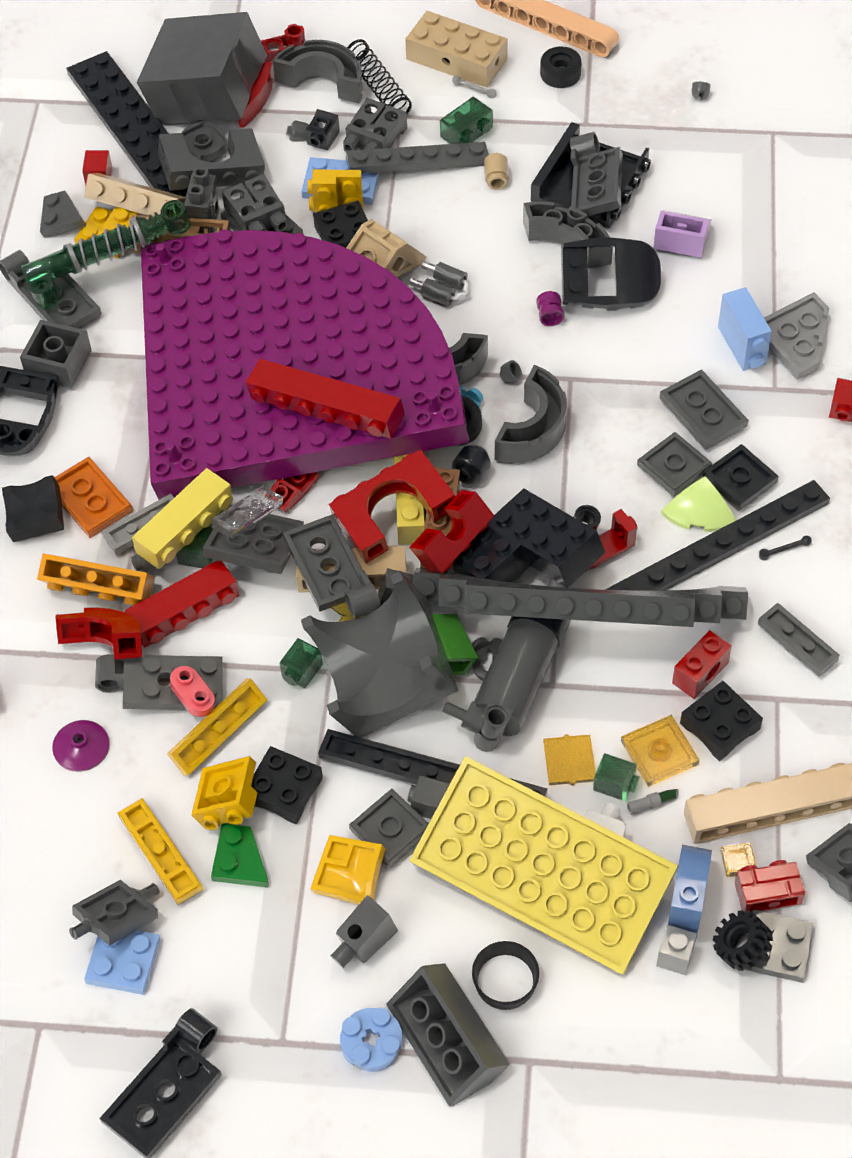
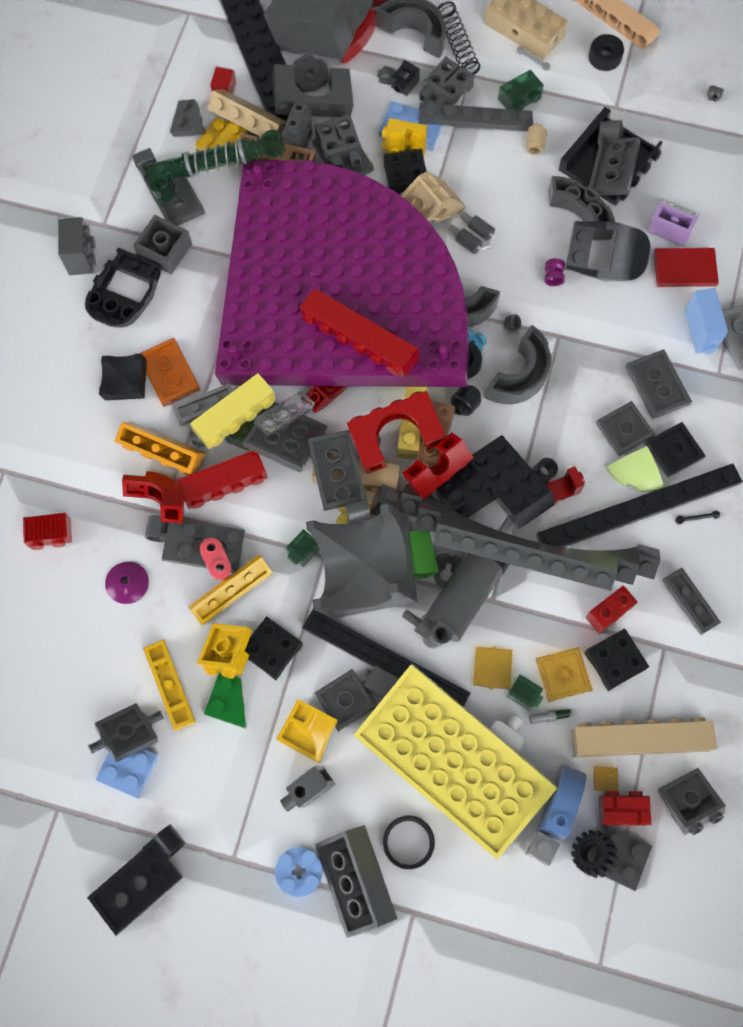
camera: 10 degrees right, 15 degrees up
none -> red tile [654,248,719,287]

